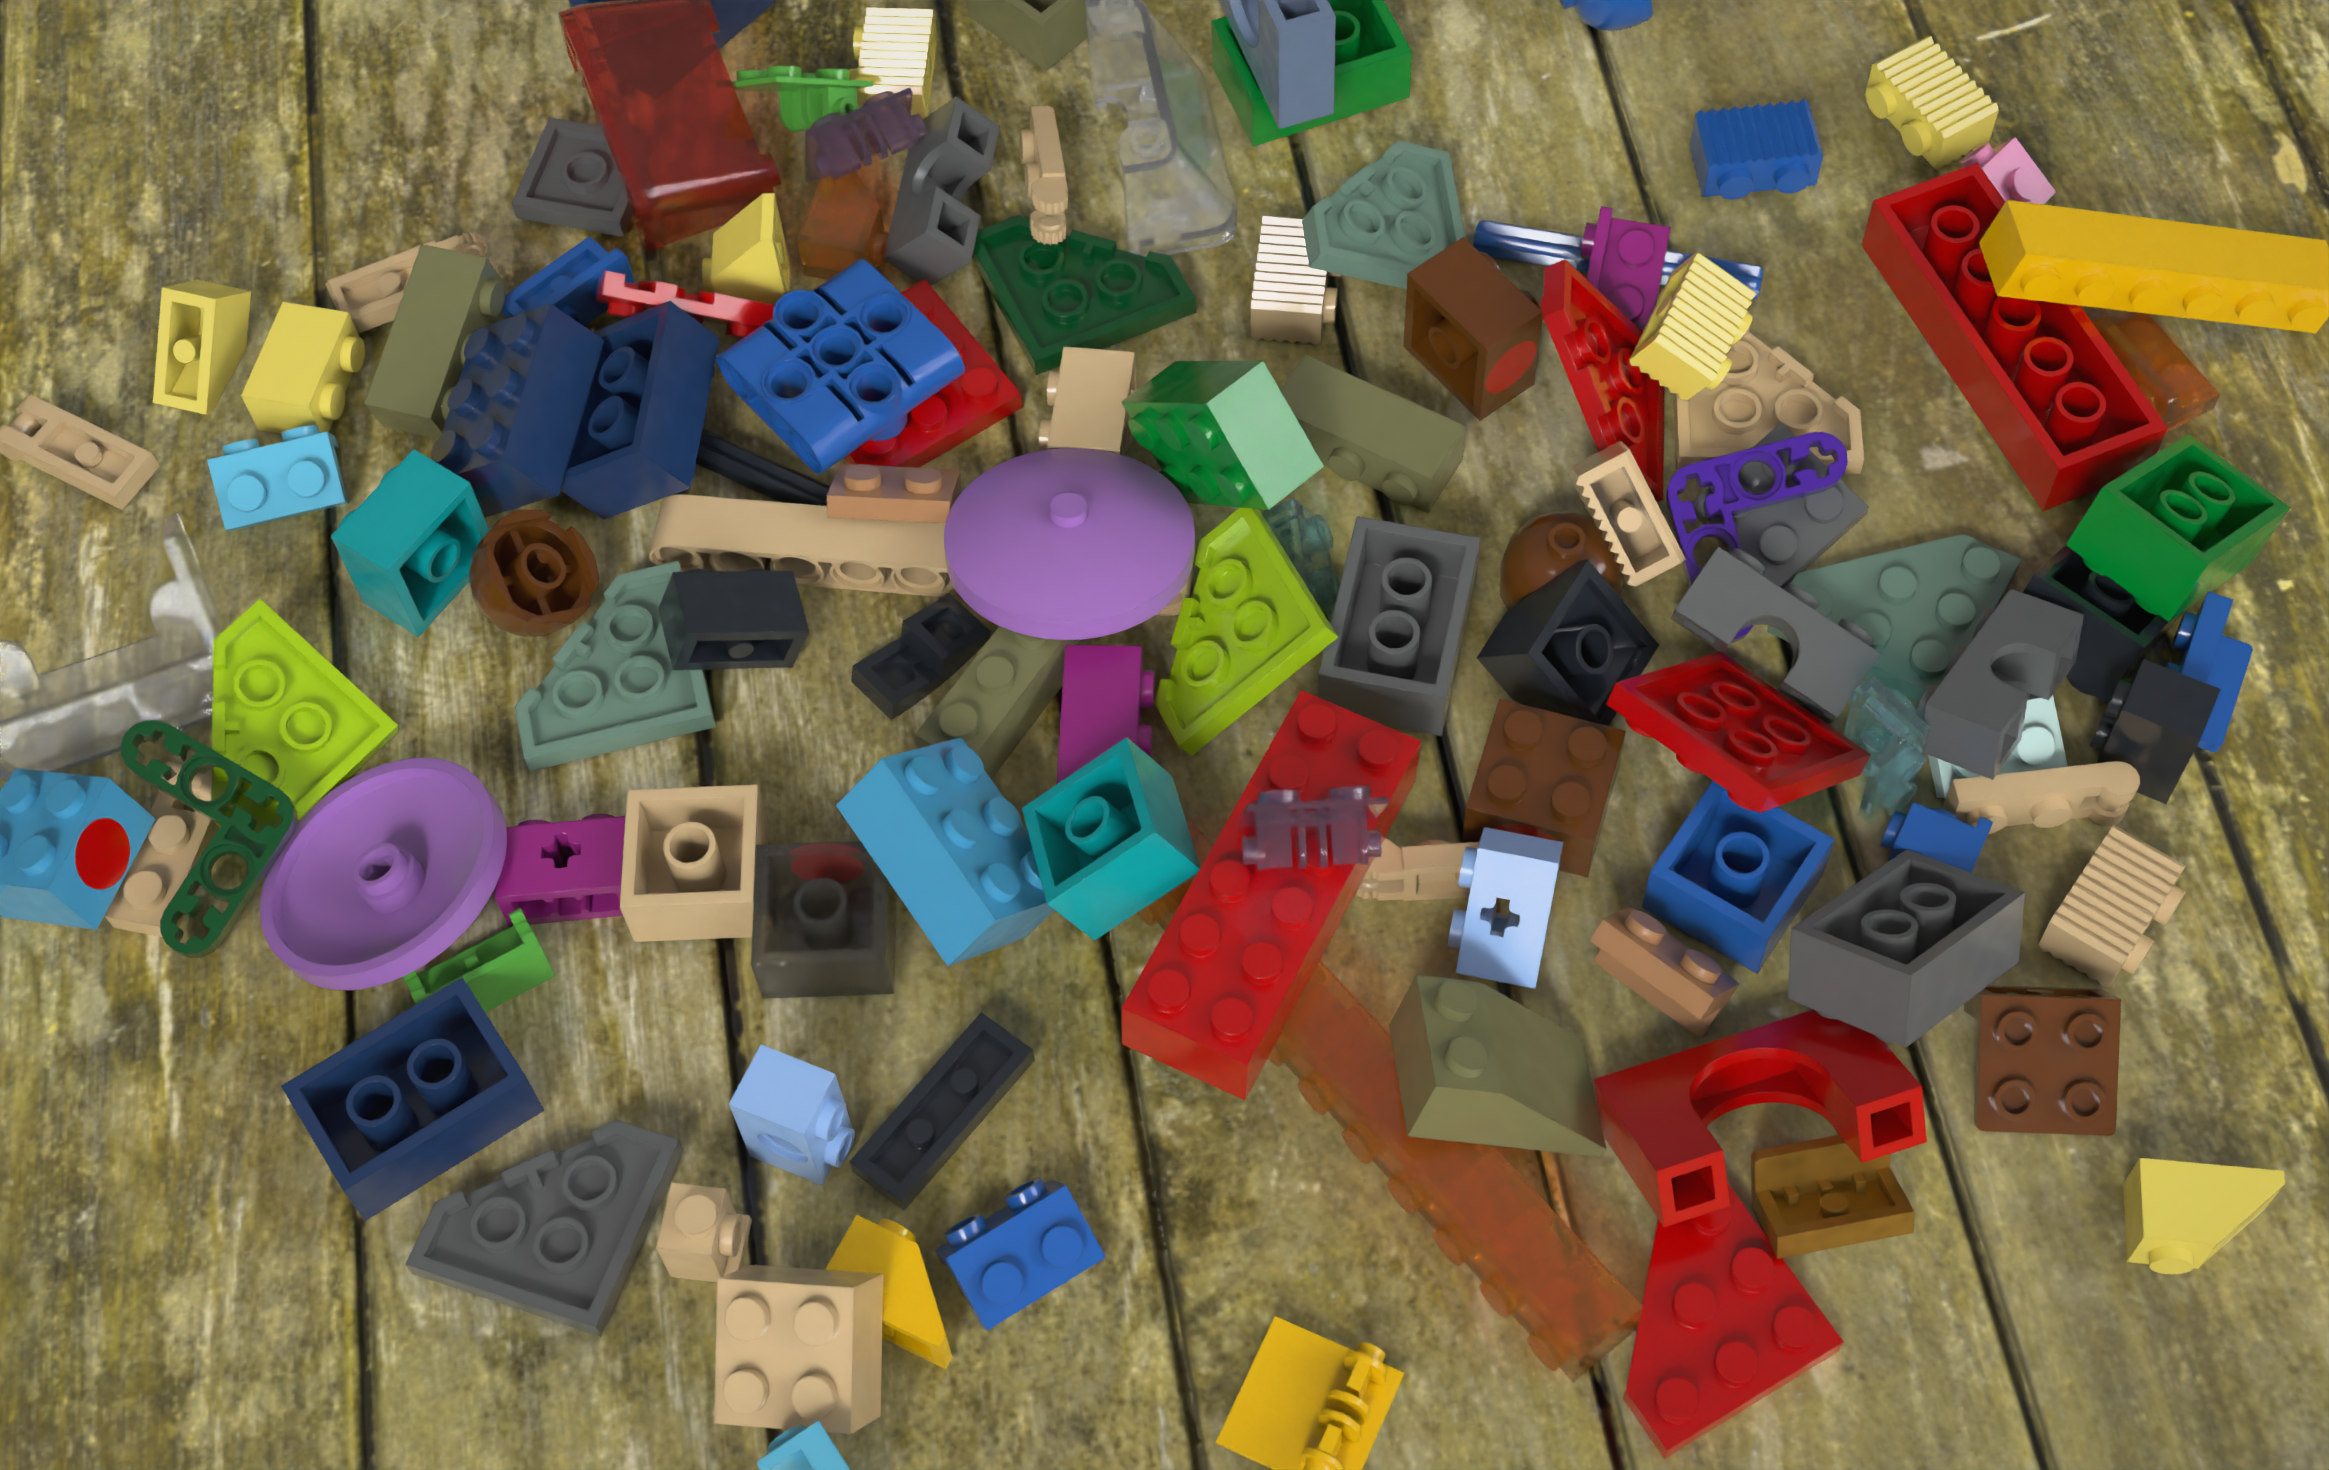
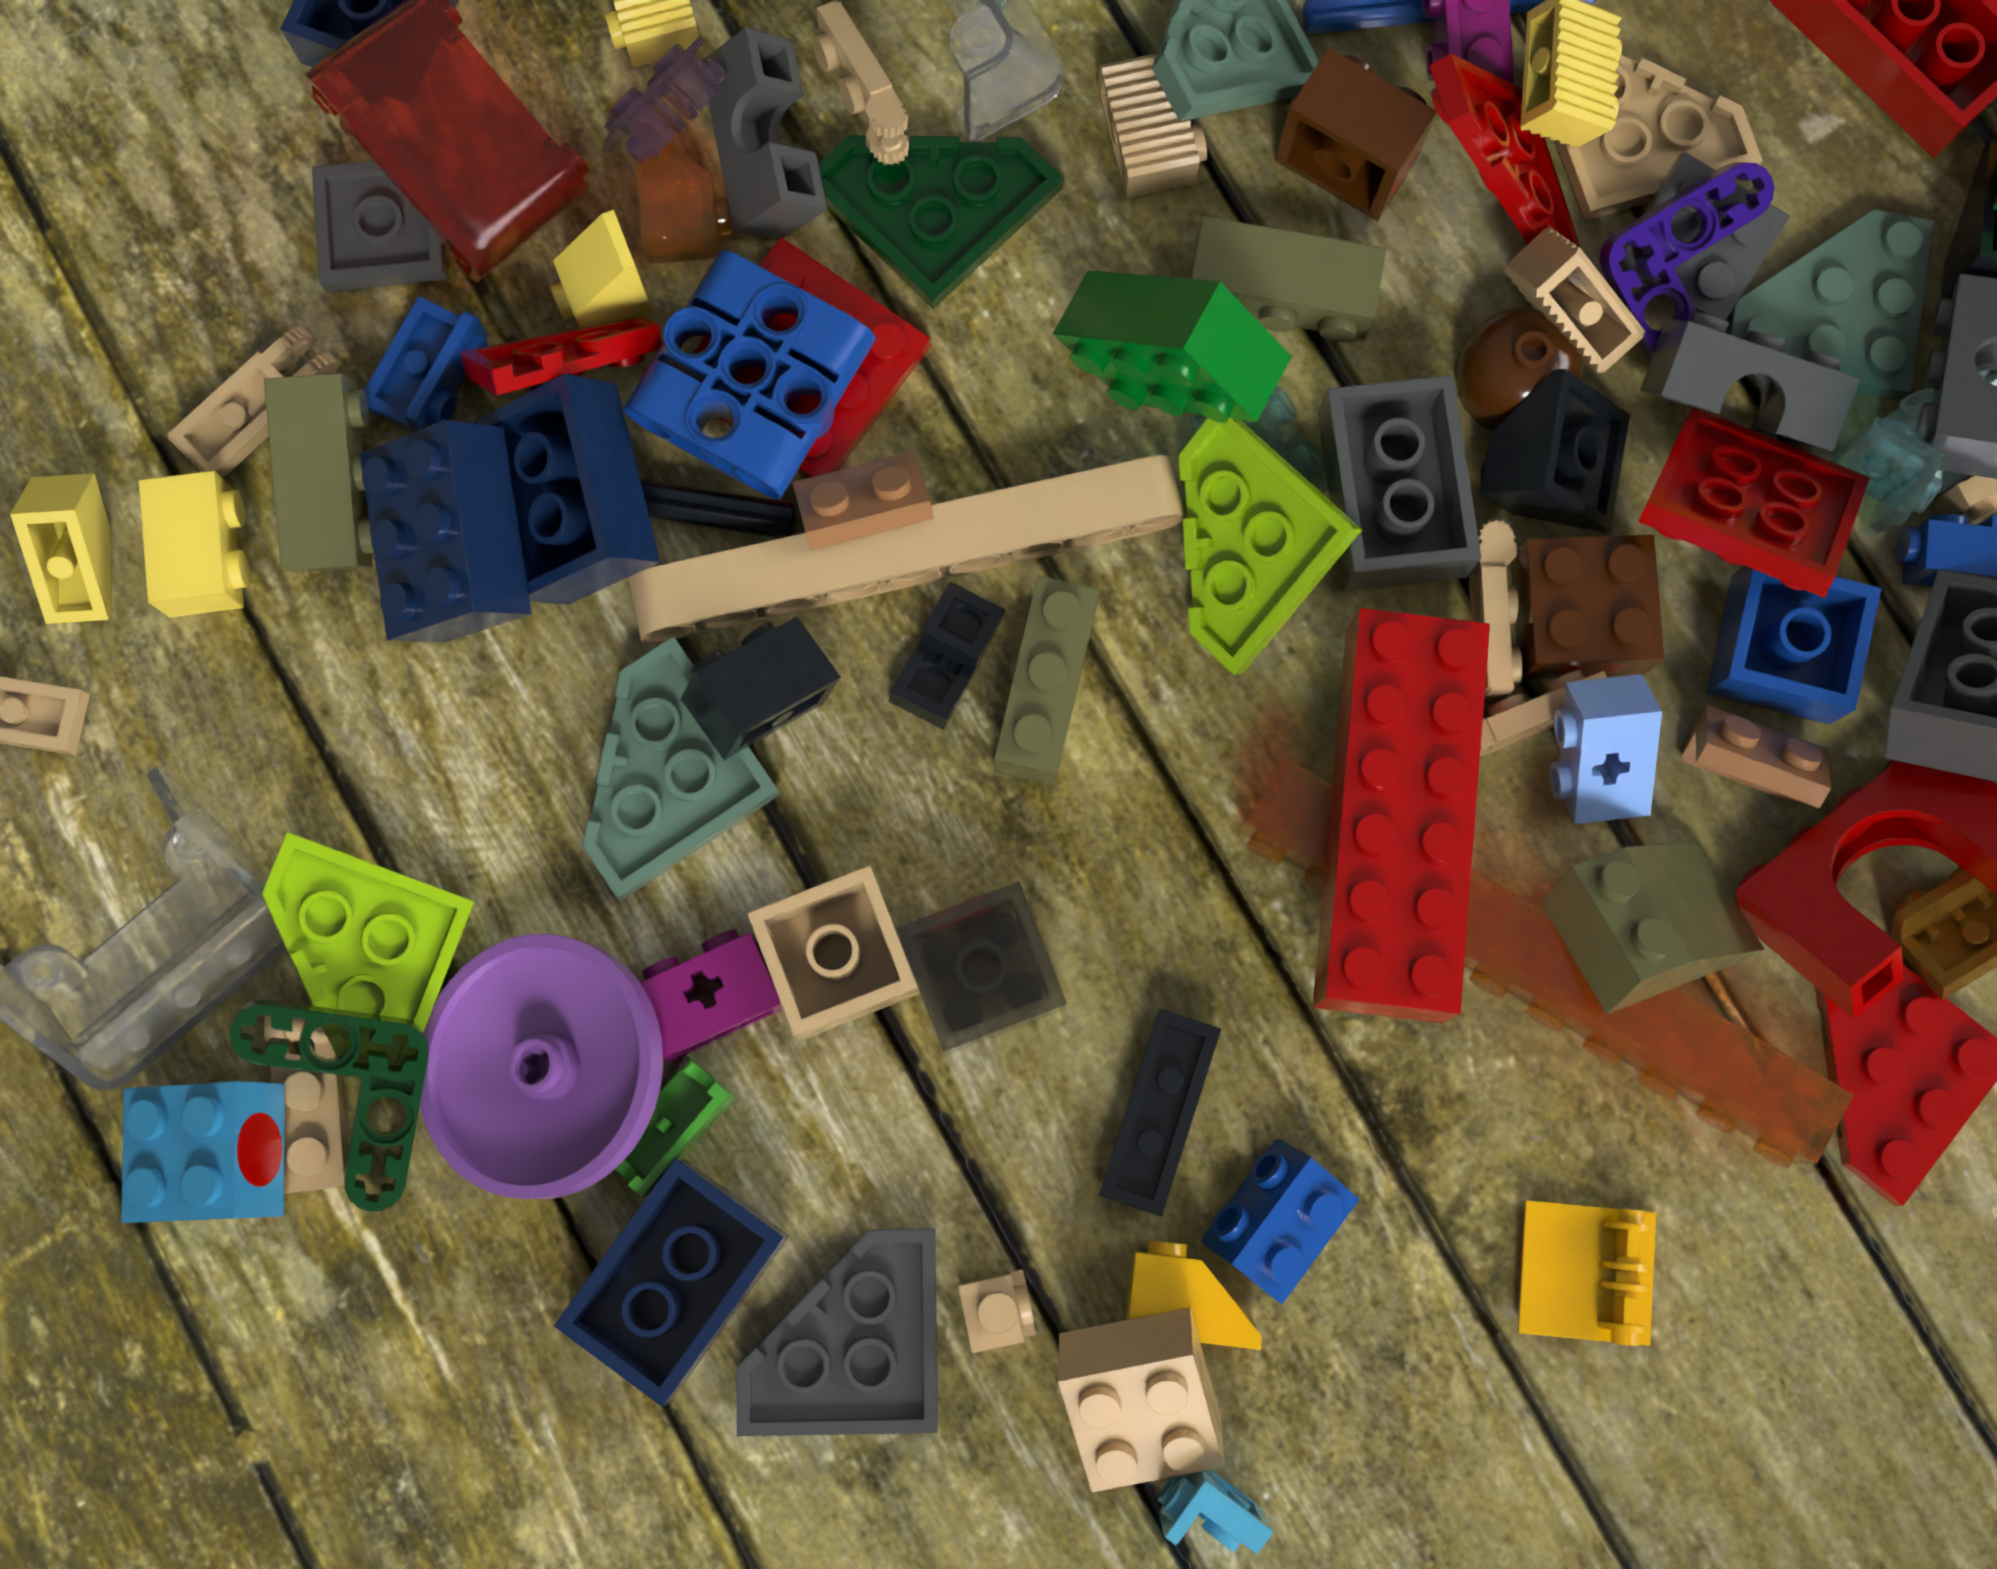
camera: 25 degrees left, 20 degrees up
medium azure bracket [207,425,349,532] -> none
teal brick [331,449,489,637] -> none
reddish brown cylinder [469,509,599,637] -> none
bright green hinge [715,66,873,132] -> none
light blue brick [729,1044,855,1186] -> none
dark azure brick [836,737,1054,966] -> none
medium lavender dish [944,448,1195,640] -> none
teal brick [1022,737,1201,941] -> none
tan brick [1039,346,1137,456] -> none
magenta brick [1056,645,1155,785] -> none
clear purple hinge [1239,786,1389,871] -> none
none -> tan hinge [1469,519,1522,704]

